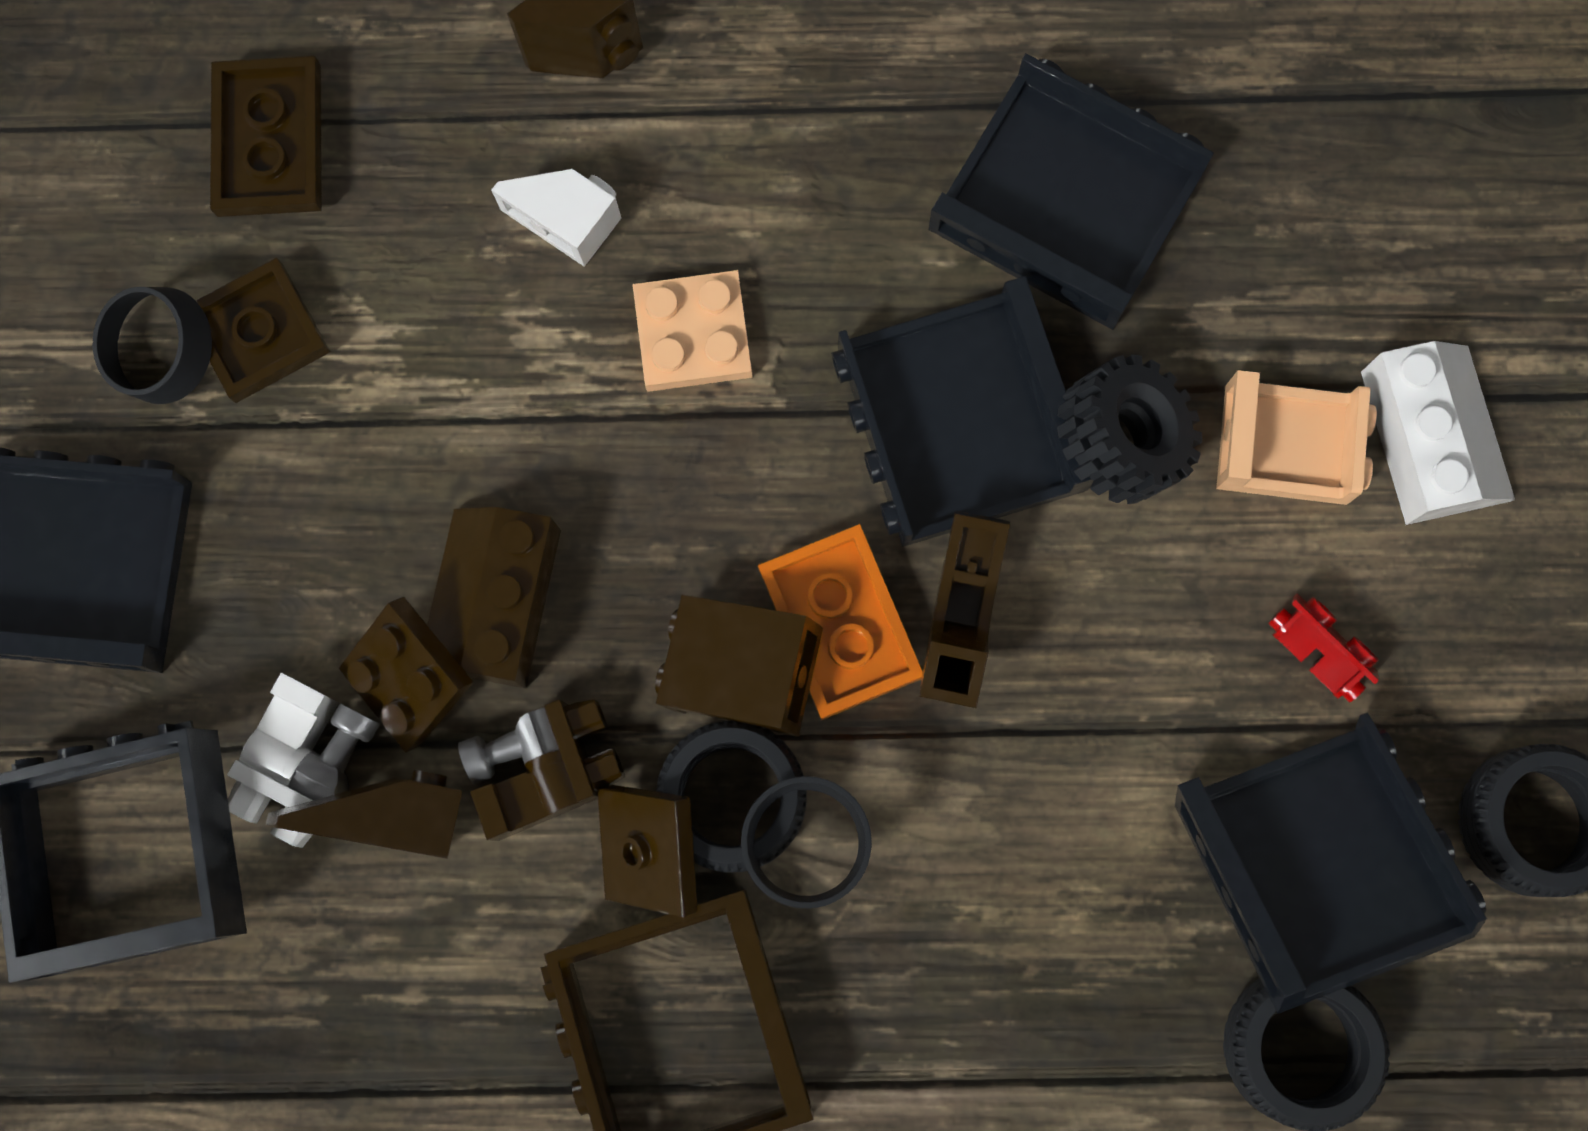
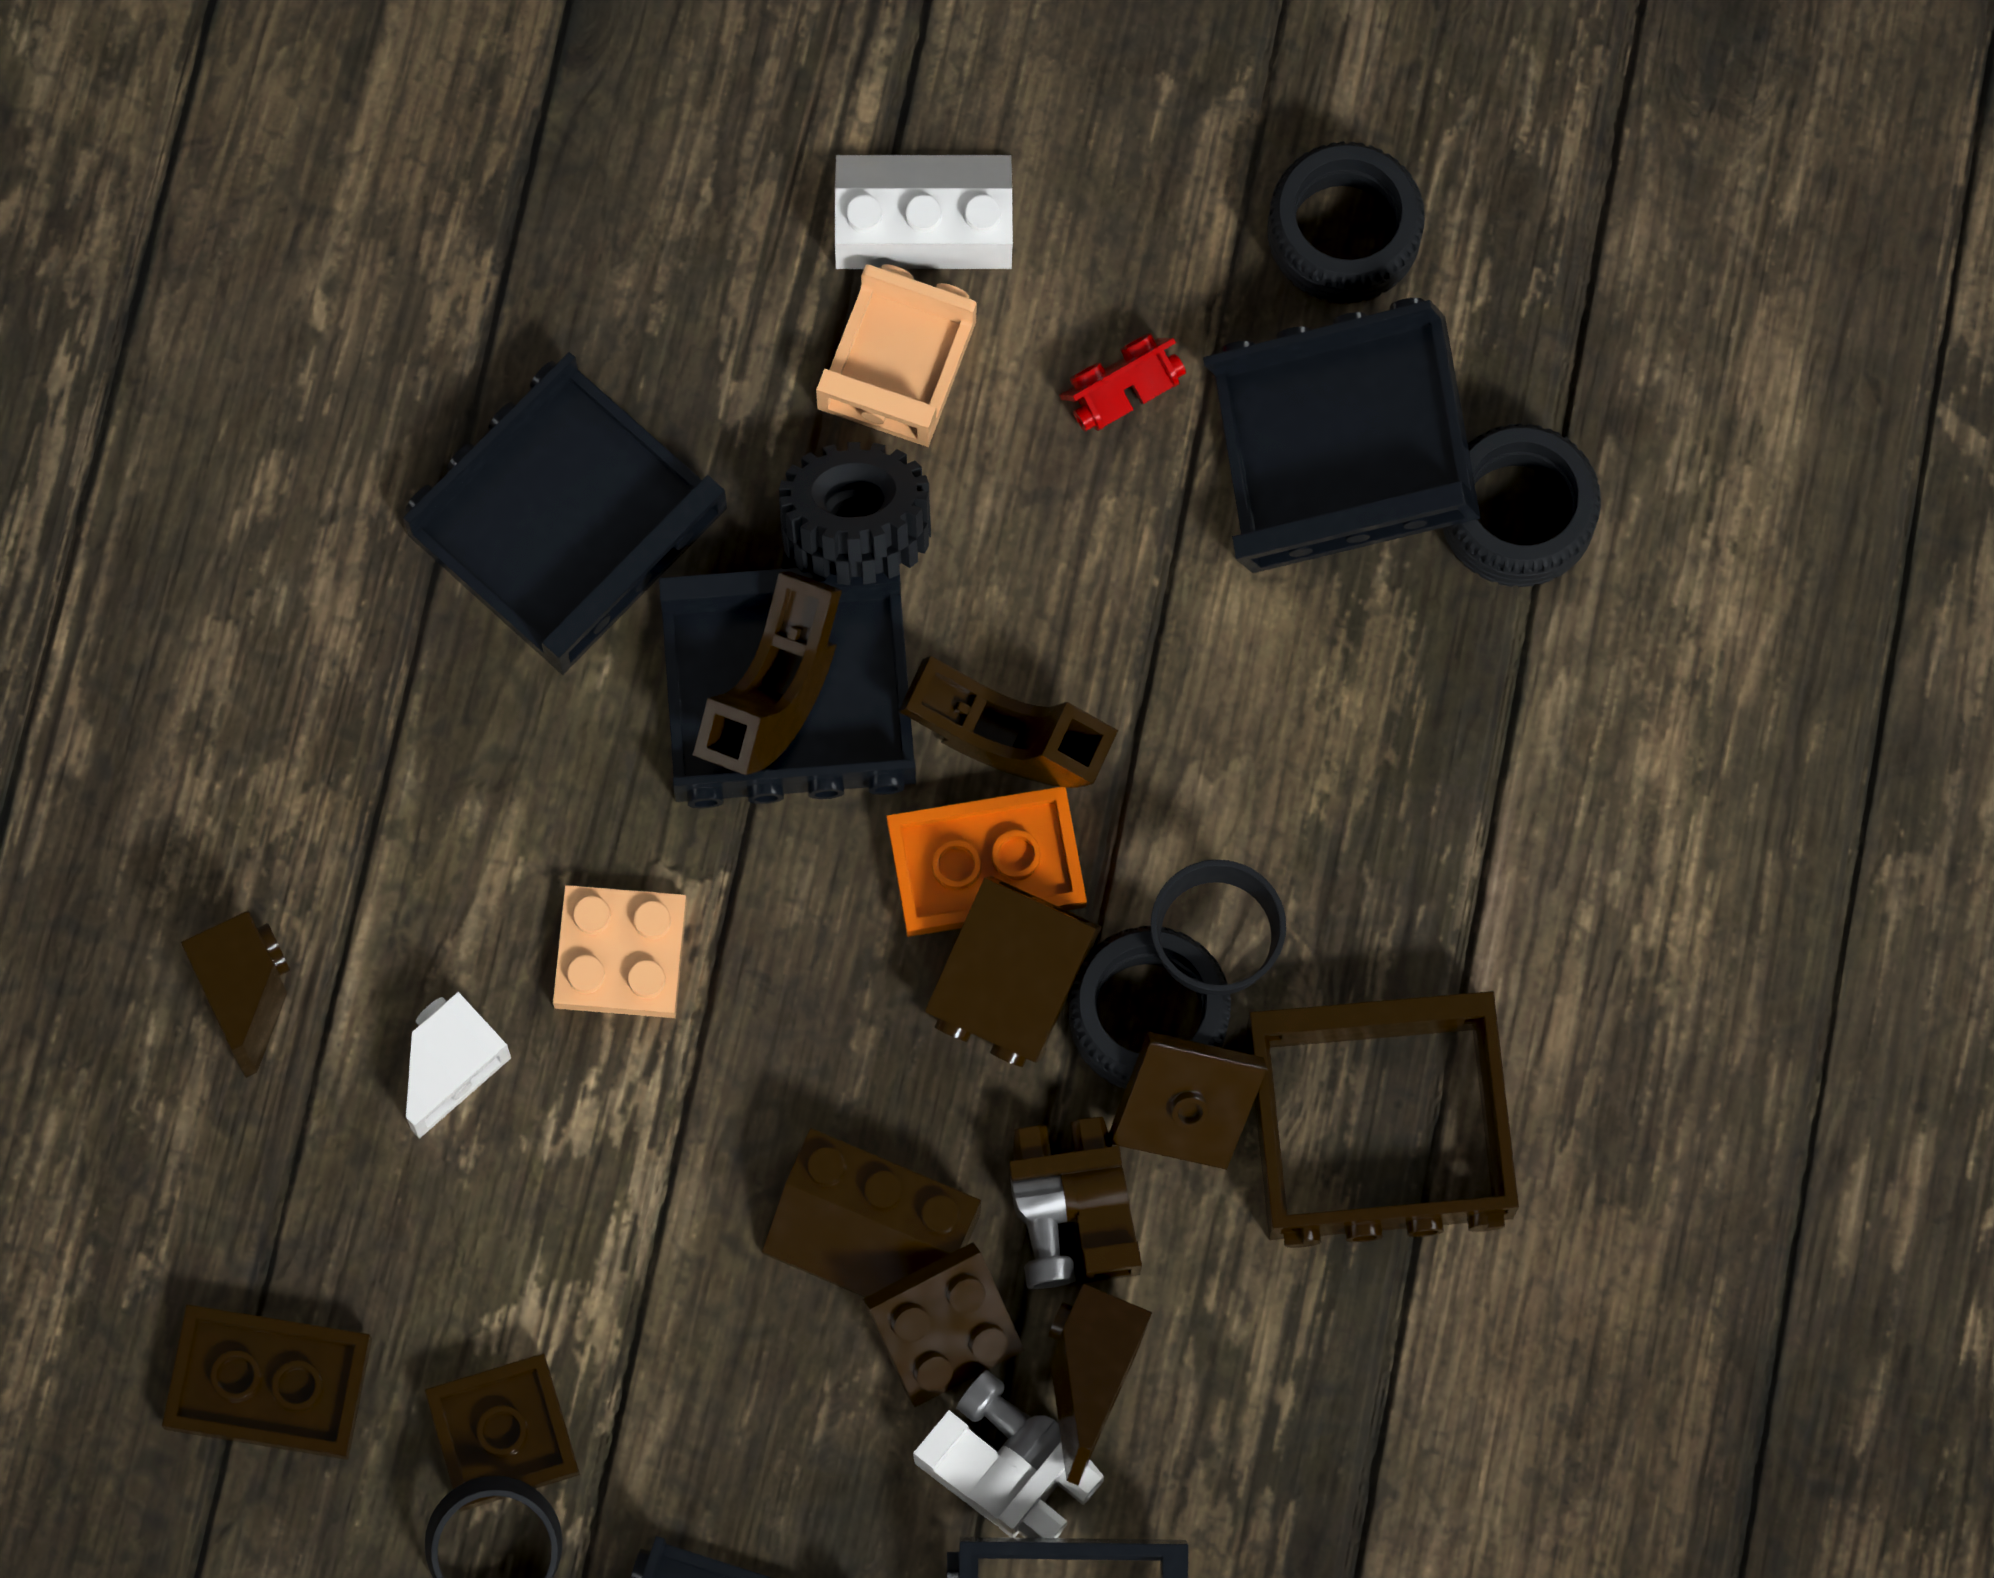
camera: 85 degrees left, 5 degrees down
none -> dark brown arch [693,571,842,775]

